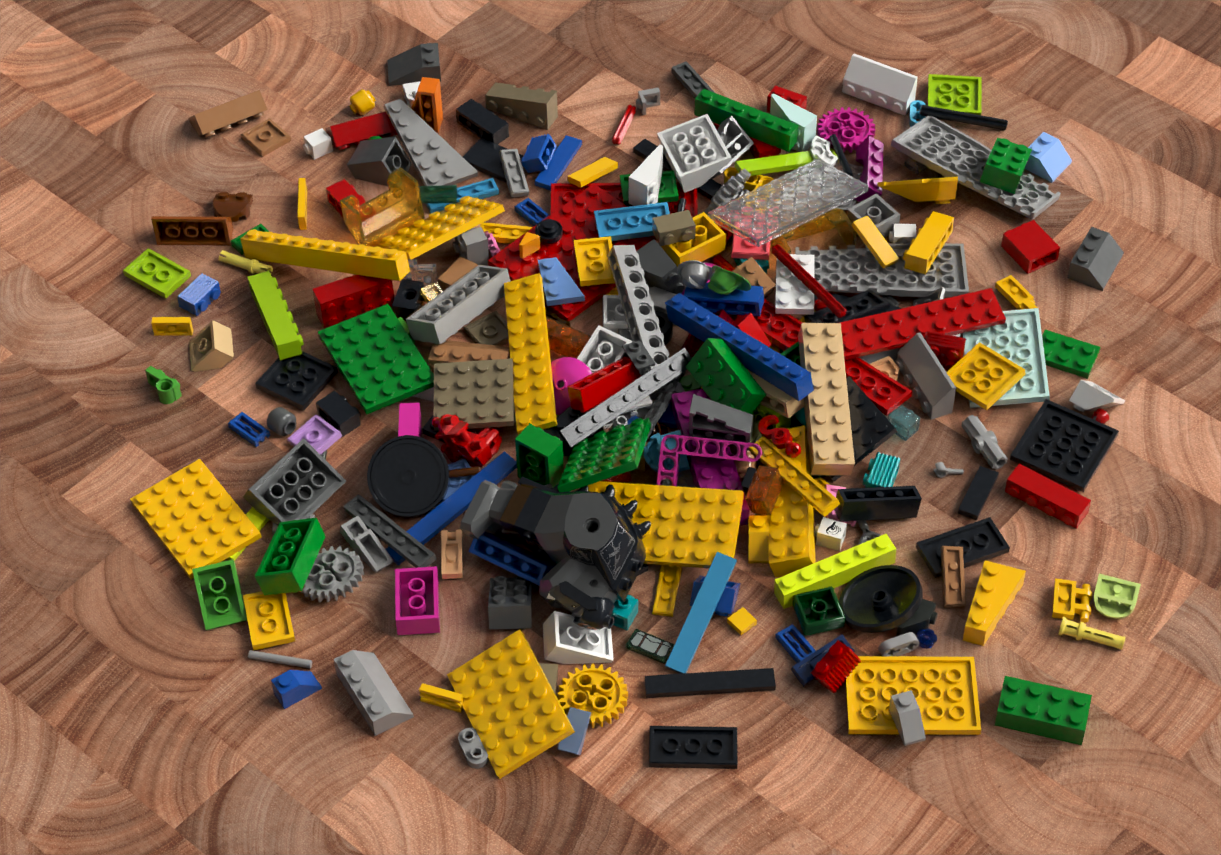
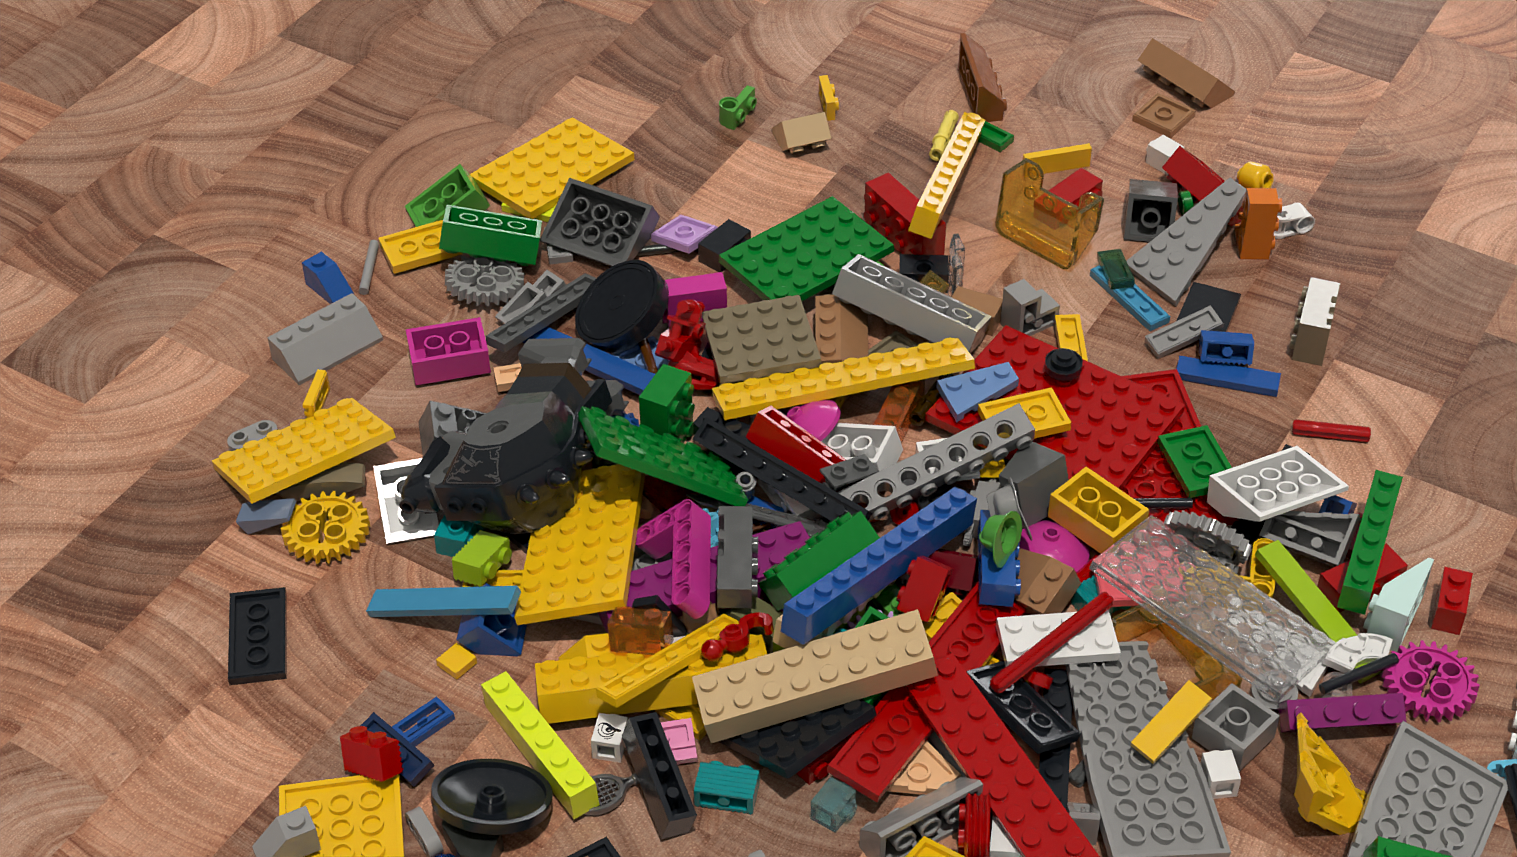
camera: 80 degrees right, 5 degrees down
lime plate [123,248,191,299] -> none
brick [177,273,221,316] -> none
reddish brown slope [213,192,253,222] -> none
blue tile [228,412,270,447] -> none
lime brick [247,271,304,360] -> none
black plate [255,351,338,411] -> none
dark grey head [267,407,296,436] -> none
yellow plate [377,196,505,260] -> none
dark grey slope [387,43,441,86] -> none
black brick [456,99,509,144] -> none
bright pink gear [484,231,500,257] -> none
blue tile [514,198,549,226] -> none
light orange slope [519,232,540,258] -> none
yellow tile [567,157,618,188] -> none
dark azure plate [594,202,670,241] -> none
tile [626,629,674,664] -> none
white slope [629,145,663,206] -> none
light grey bracket [636,88,660,115] -> none
black tile [645,668,776,698] -> none
dark tan brick [652,210,696,246] -> none
dark grey plate [671,61,715,98] -> none
dark green brick [792,586,845,636] -> none
yellow brick [903,211,954,275] -> none
none -> lime brick [452,530,512,587]

